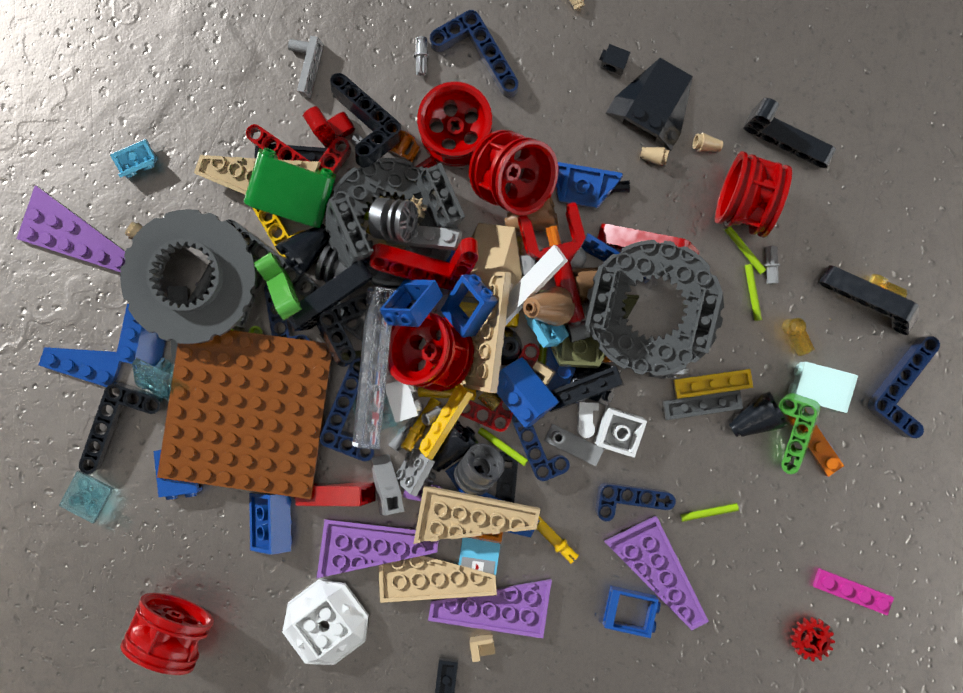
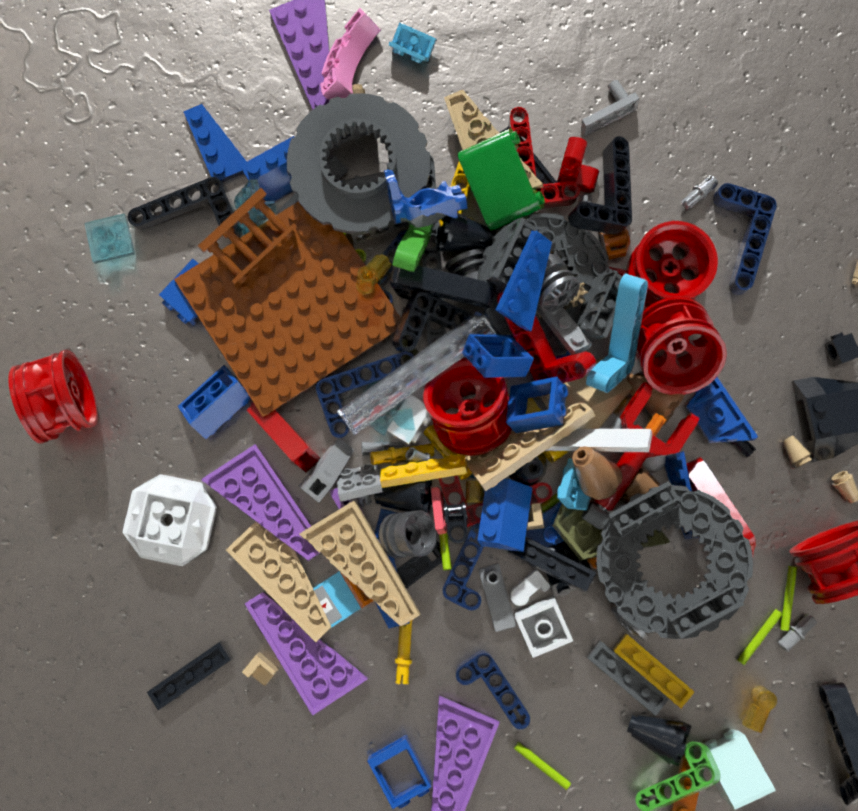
camera: 45 degrees right, 5 degrees down
none -> dark orange fence [198,188,296,285]
none -> bright pink brick [320,8,381,100]
none -> clear yellow piece [356,254,391,294]
none -> blue hips [384,169,467,228]
none -> clear light blue tile [390,408,415,431]
none -> coral tile [431,487,447,534]
none -> black piece [443,501,468,544]
none -> blue wing [496,231,552,331]
none -> medium azure beam [586,274,648,393]

